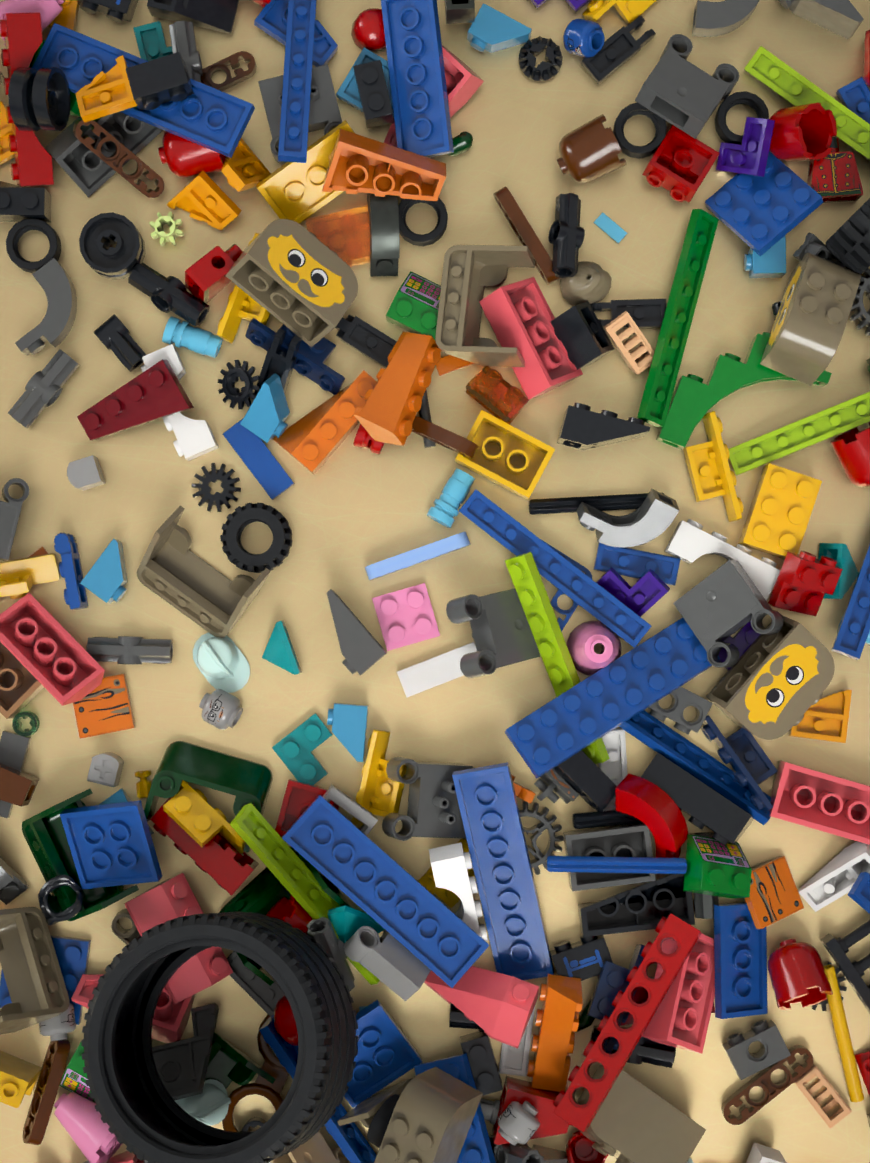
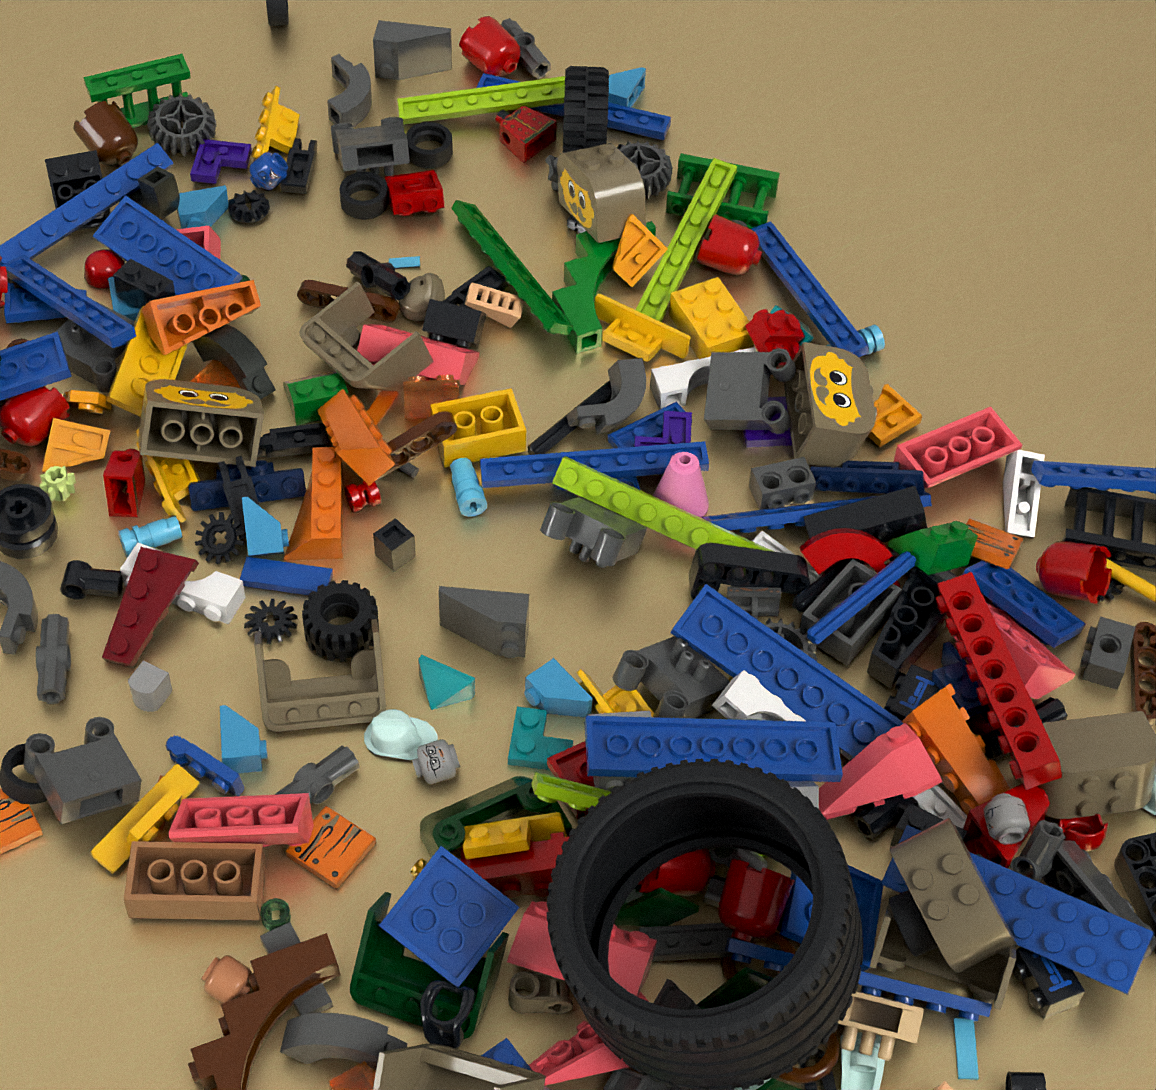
camera: 50 degrees left, 35 degrees down
light grey piece [87,752,124,787] -> none
black piece [128,262,210,326] -> none
light blue beam [365,532,471,580] -> none
bright pink plate [372,583,440,651] -> none
white tile [397,642,477,697] -> none
black tyre [398,197,448,246] -> none
blue plate [505,618,720,778] -> none
reddish brown cylinder [557,114,627,183] -> none
black slope [557,403,650,450] -> none
blue plate [705,151,823,256] -> none
dark purple plate [716,117,775,177] -> none
dark azure slope [744,236,787,278] -> none
red cylinder [769,102,837,161] -> none
none -> black panel [373,518,416,572]
none -> light orange wing [611,213,668,287]

